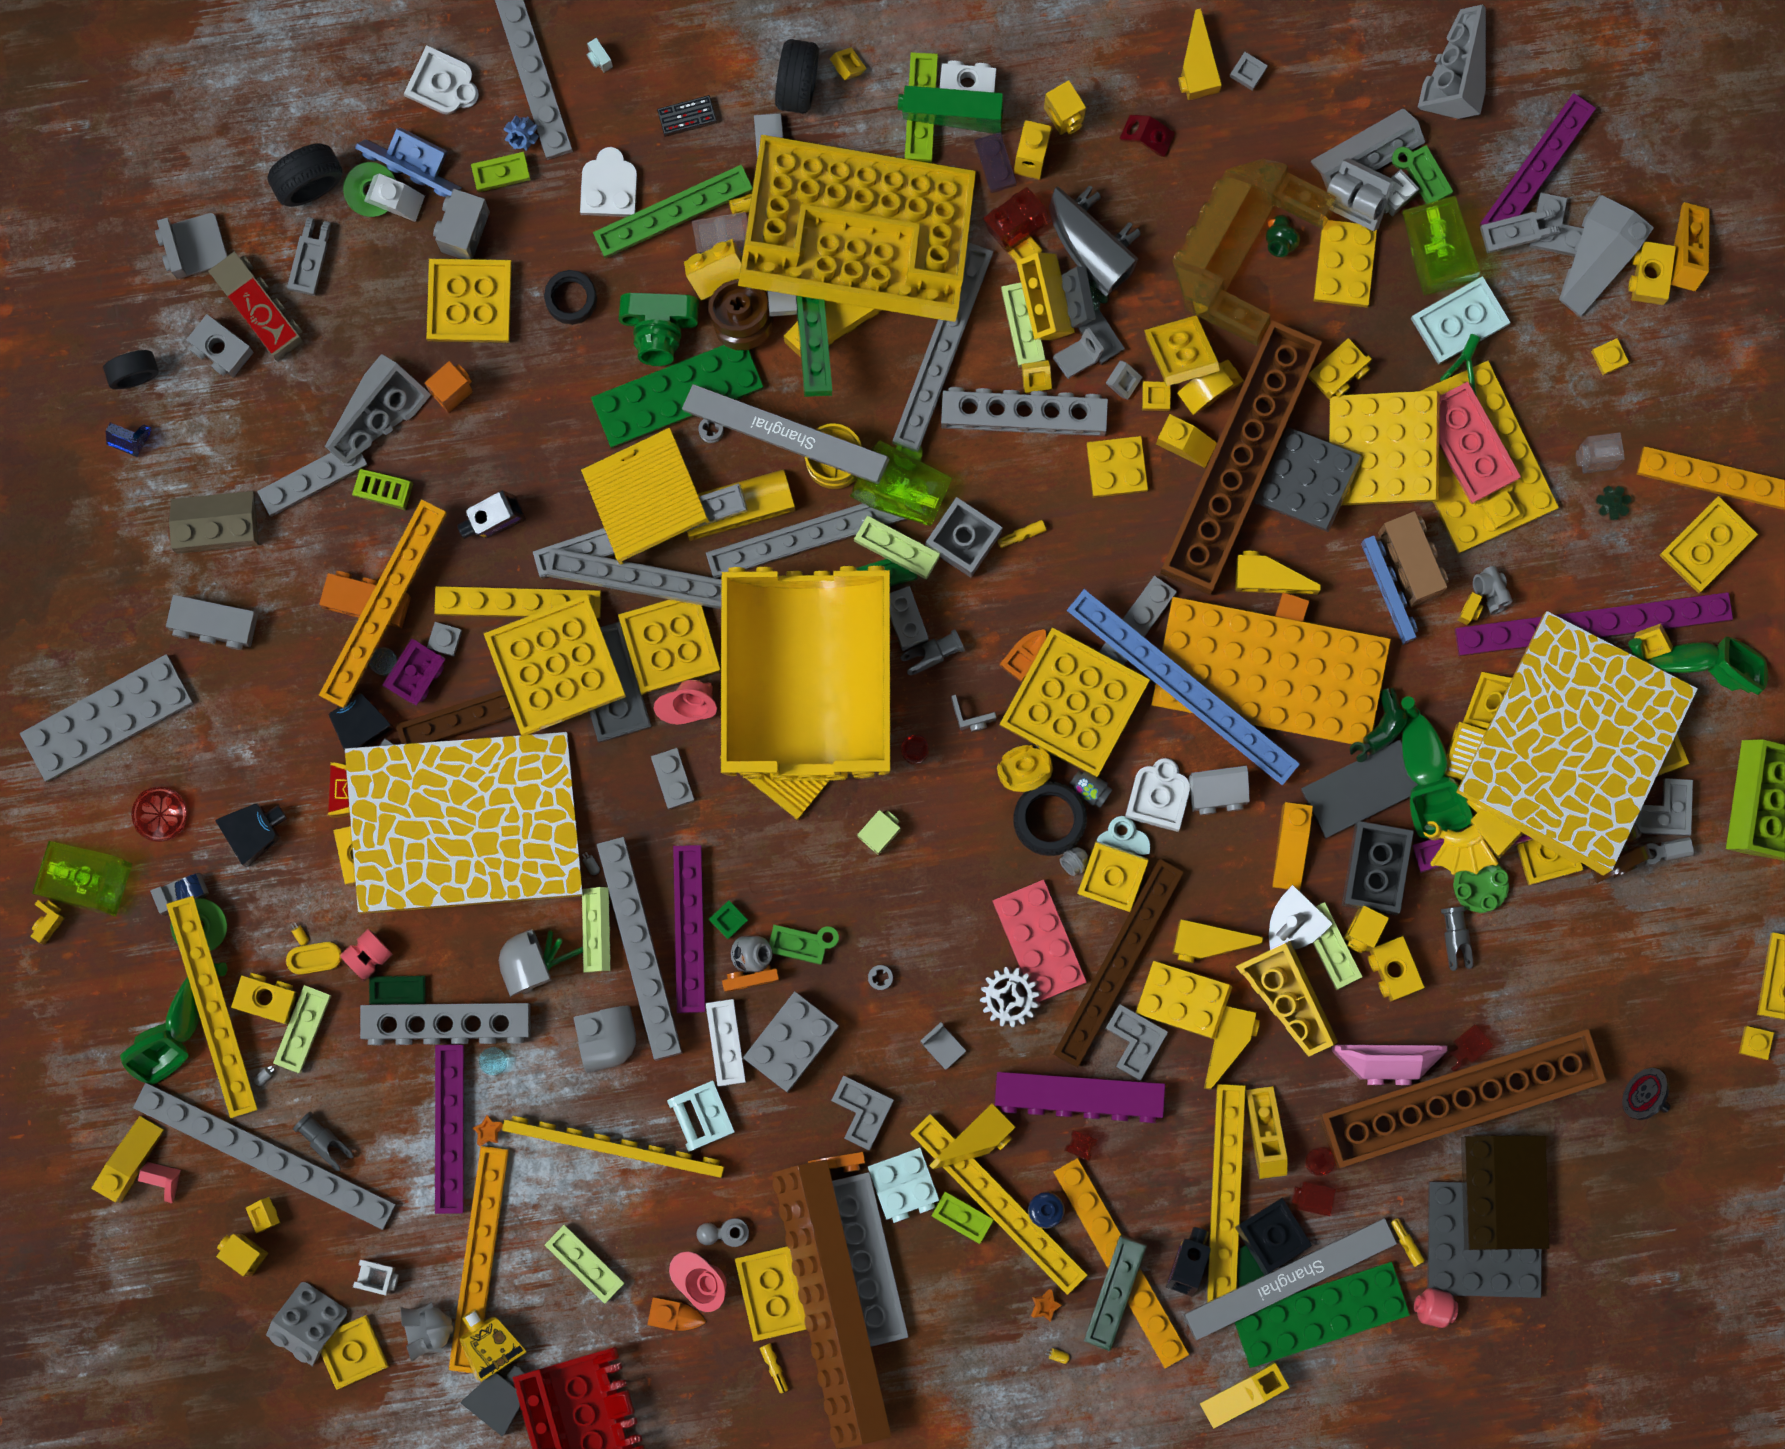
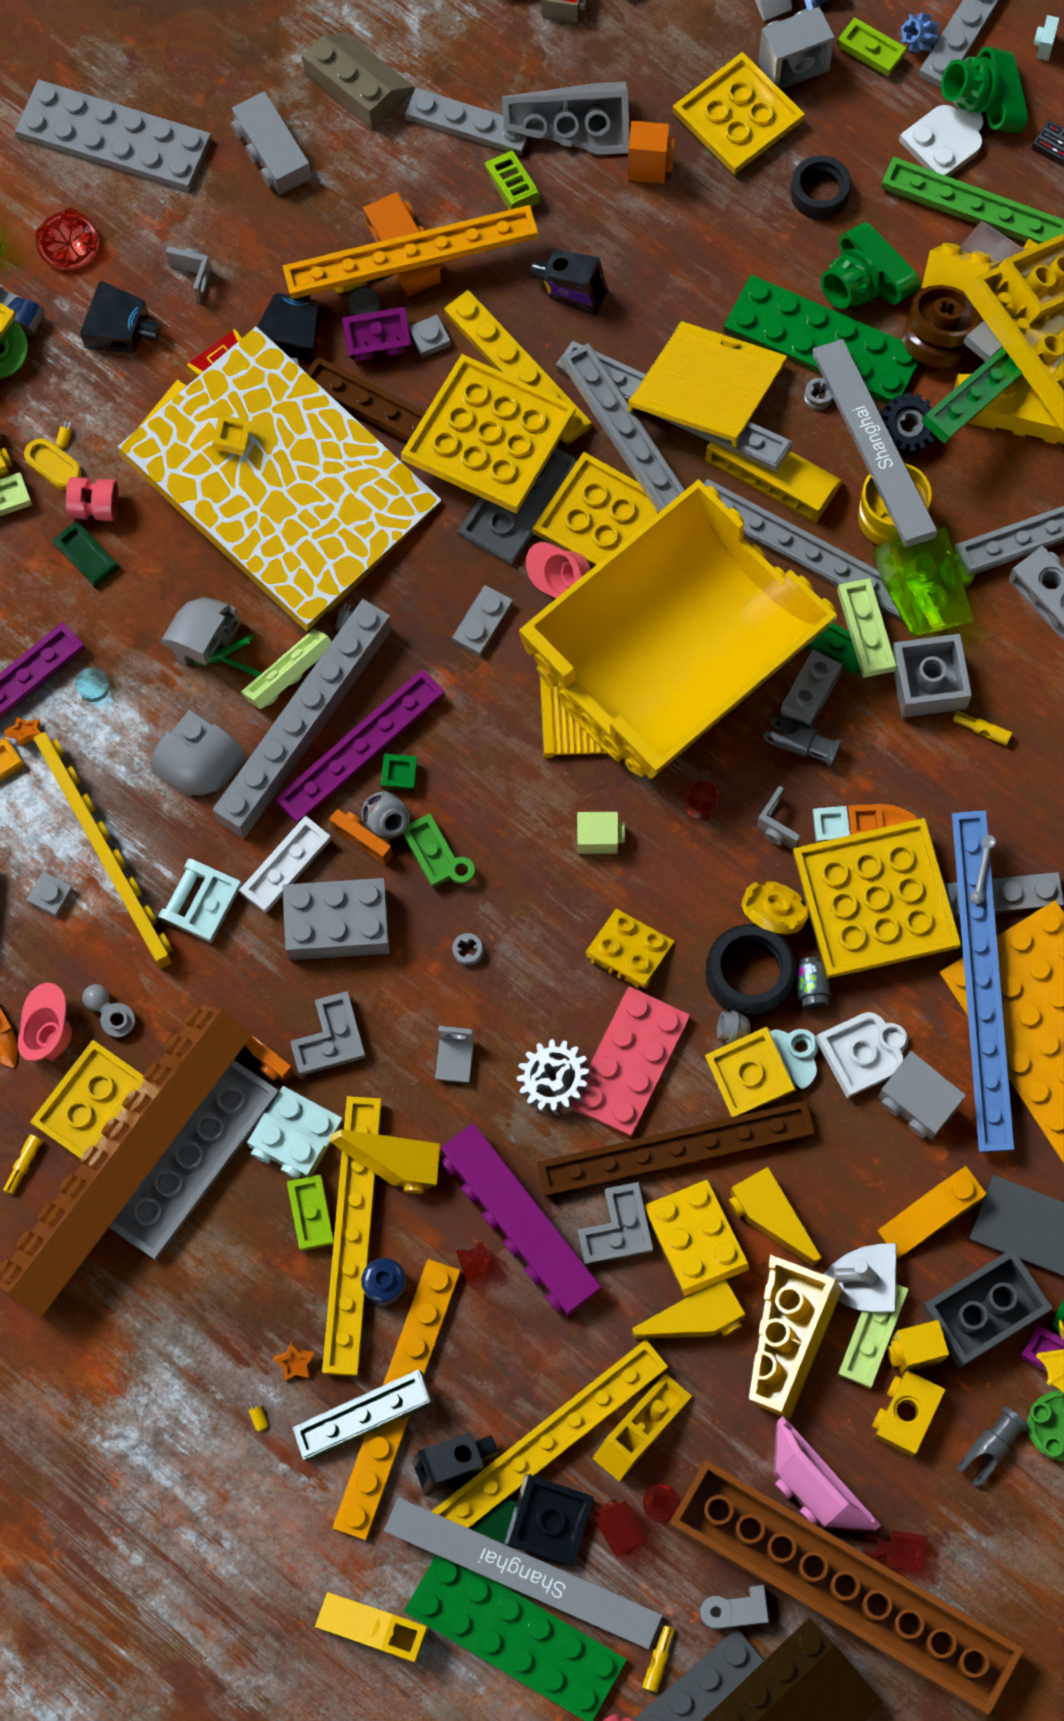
camera: 50 degrees right, 10 degrees down
light grey brick [360,1003,531,1045] -> none
none -> light grey plate [26,872,74,918]
none -> light grey bracket [166,247,212,303]
none -> yellow plate [211,414,251,456]
none -> yellow hinge [585,909,674,989]
none -> light grey leg [700,1585,769,1630]
none -> light aqua plate [812,806,850,843]
none -> black bush [880,393,935,455]
none -> green beam [941,46,1028,134]
none -> light grey hinge [970,835,996,904]

